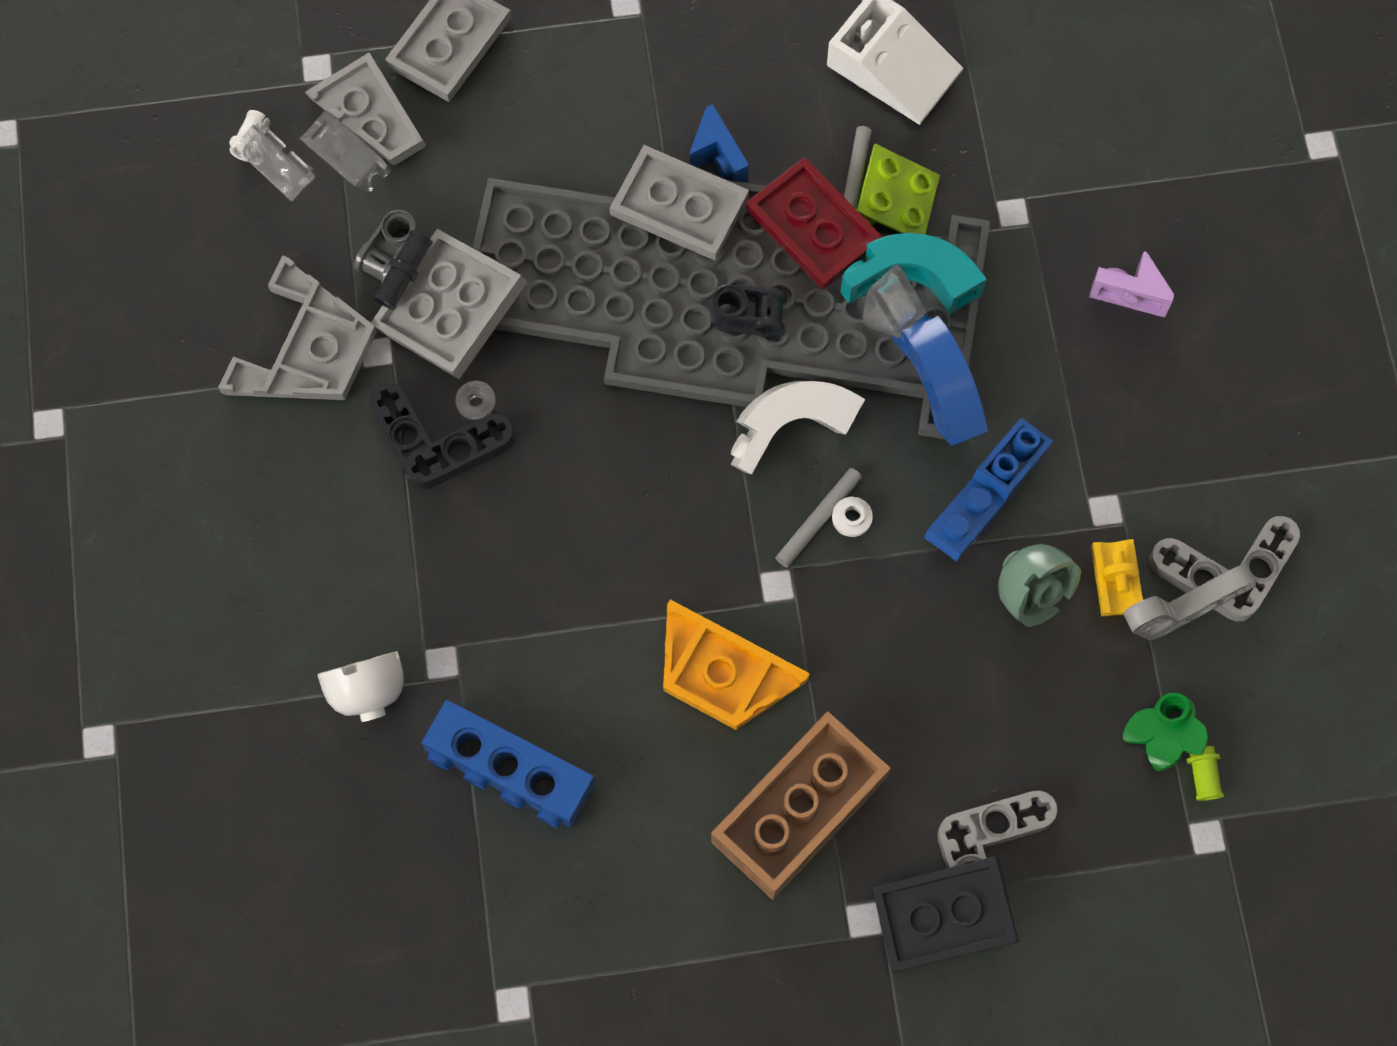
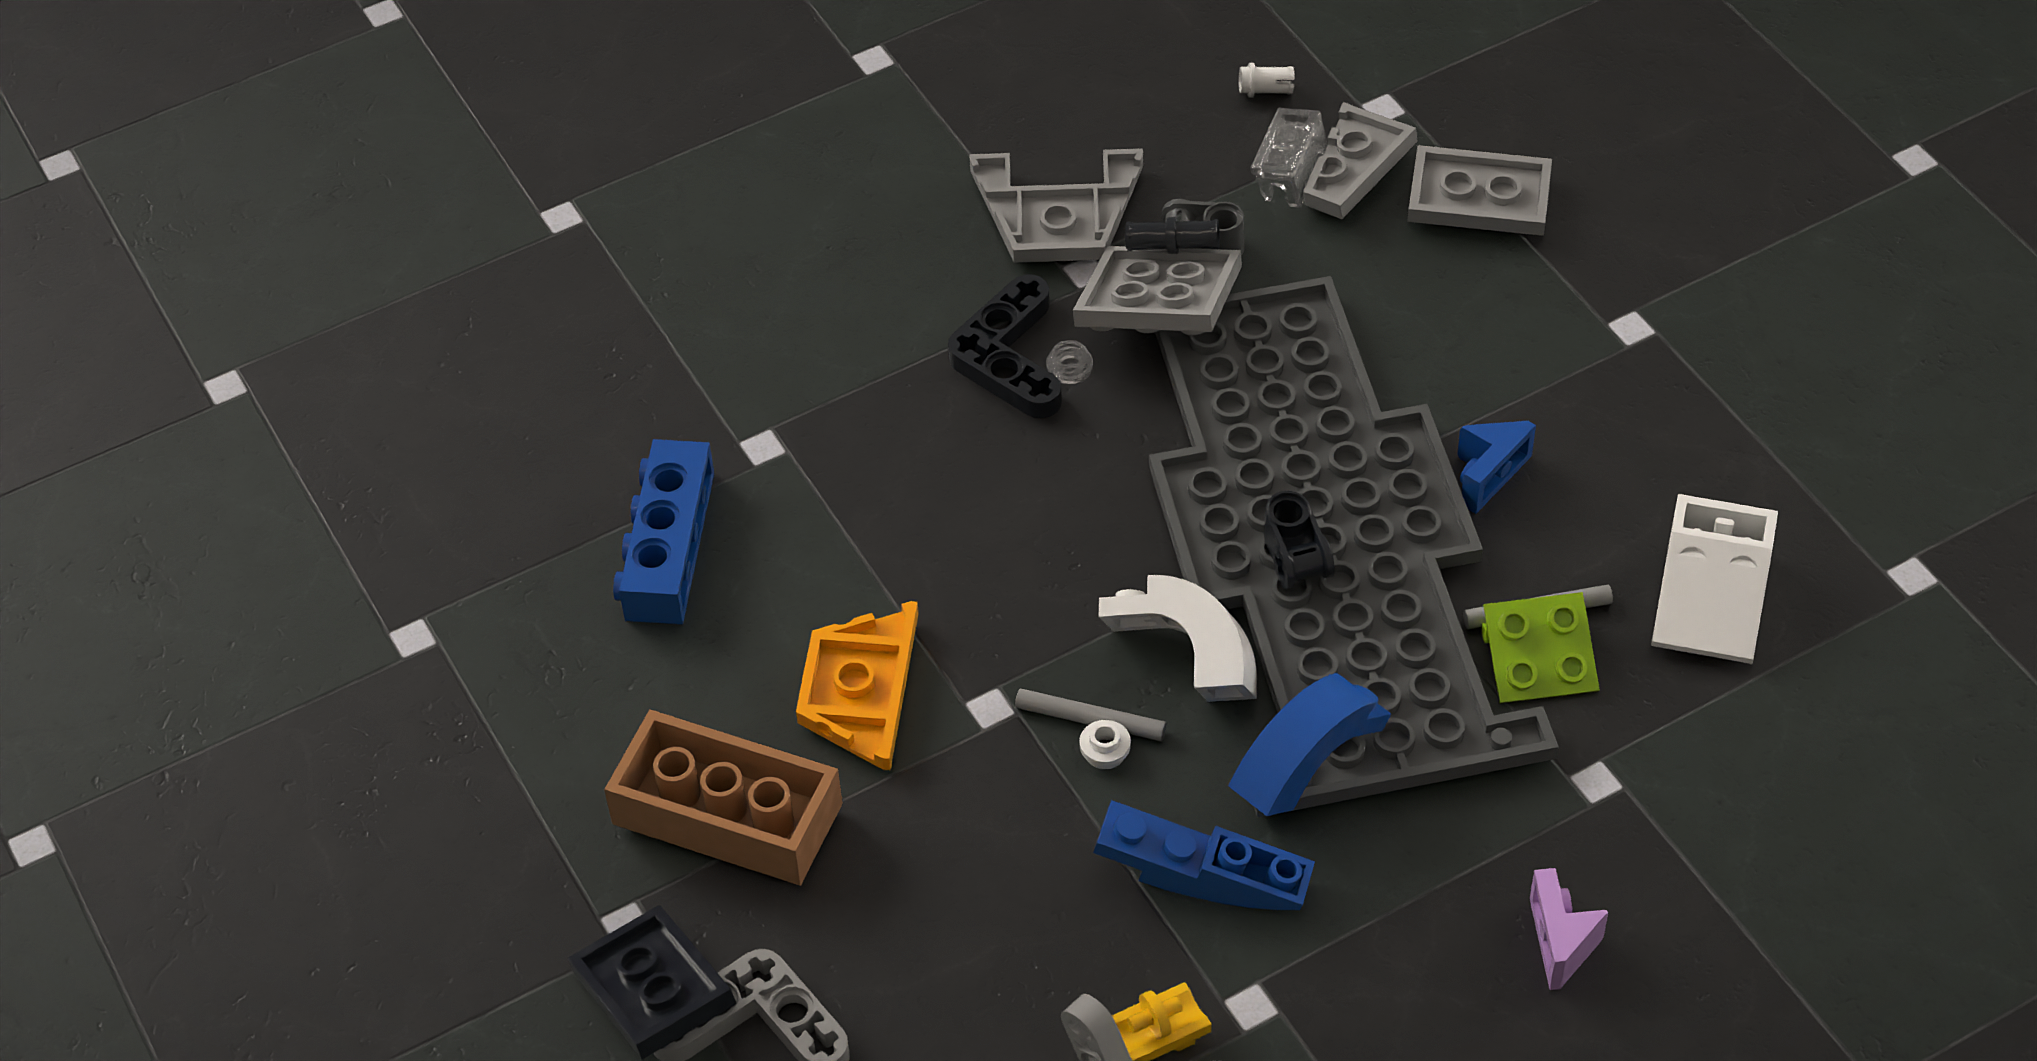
camera: 70 degrees right, 20 degrees down
clear hinge [235,123,316,201] -> none
white cylinder [318,651,404,722] -> none
light grey plate [610,145,749,261] -> none
dark red plate [746,157,882,290] -> none
teal arch [841,233,987,315] -> none
clear slope [861,264,927,338] -> none
sand green cylinder [998,544,1081,627] -> none

